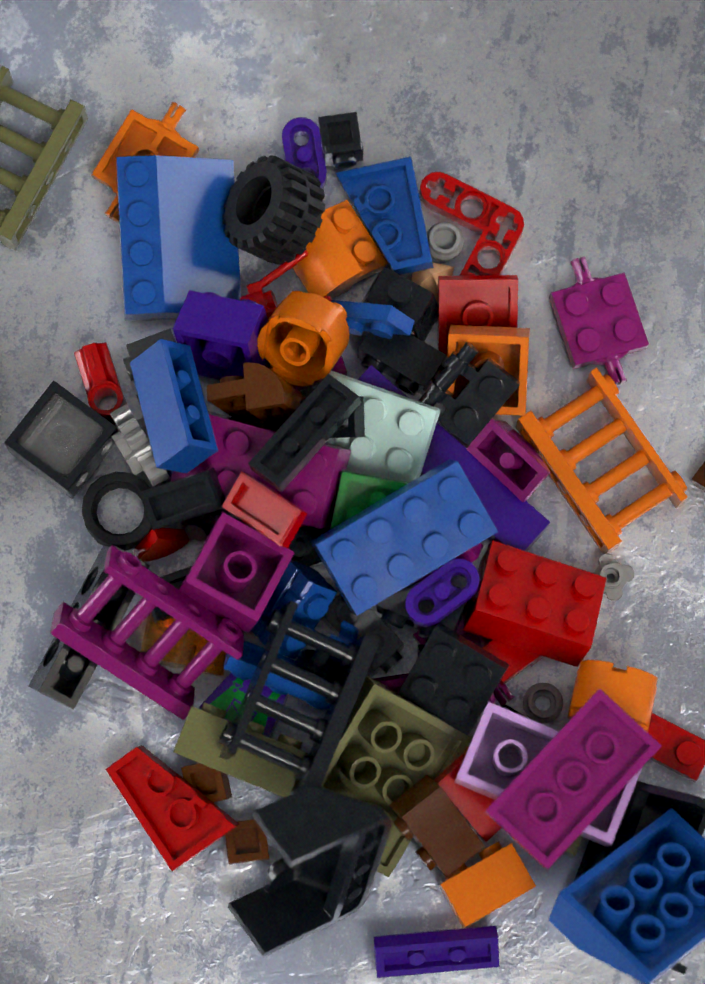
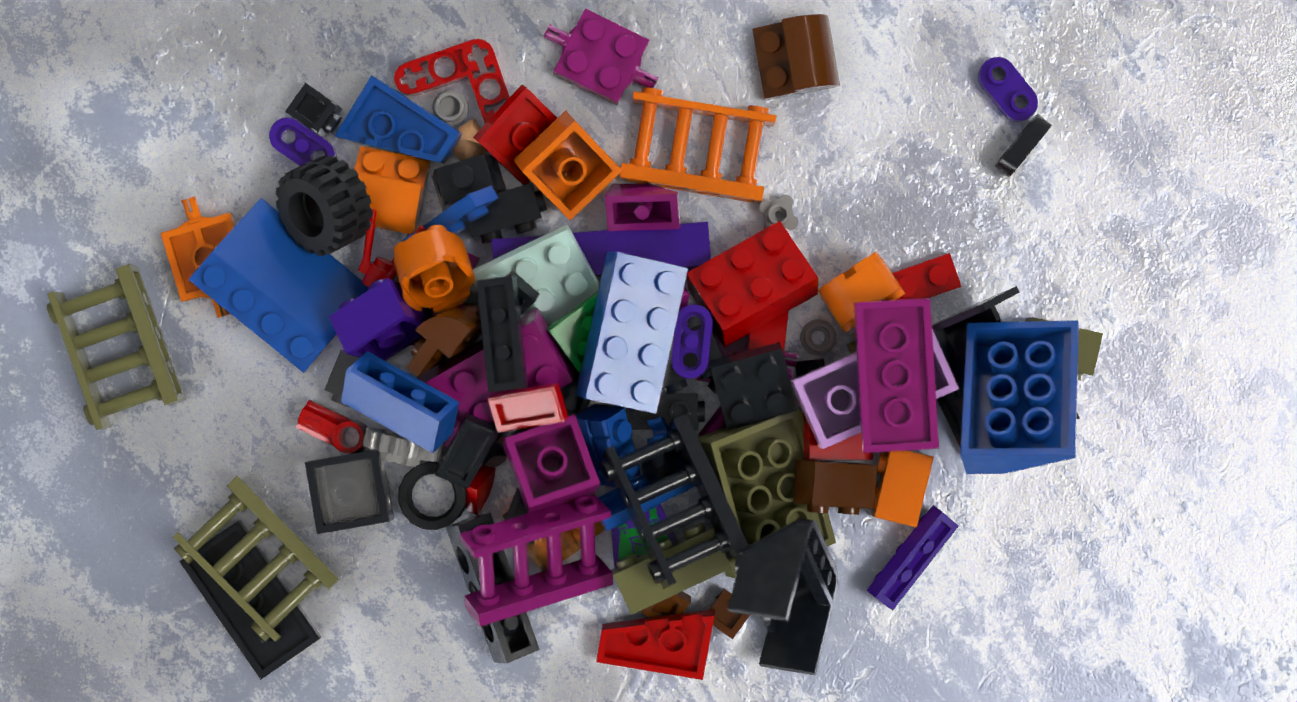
camera: 50 degrees left, 10 degrees up
black plate [418,342,520,446] -> none

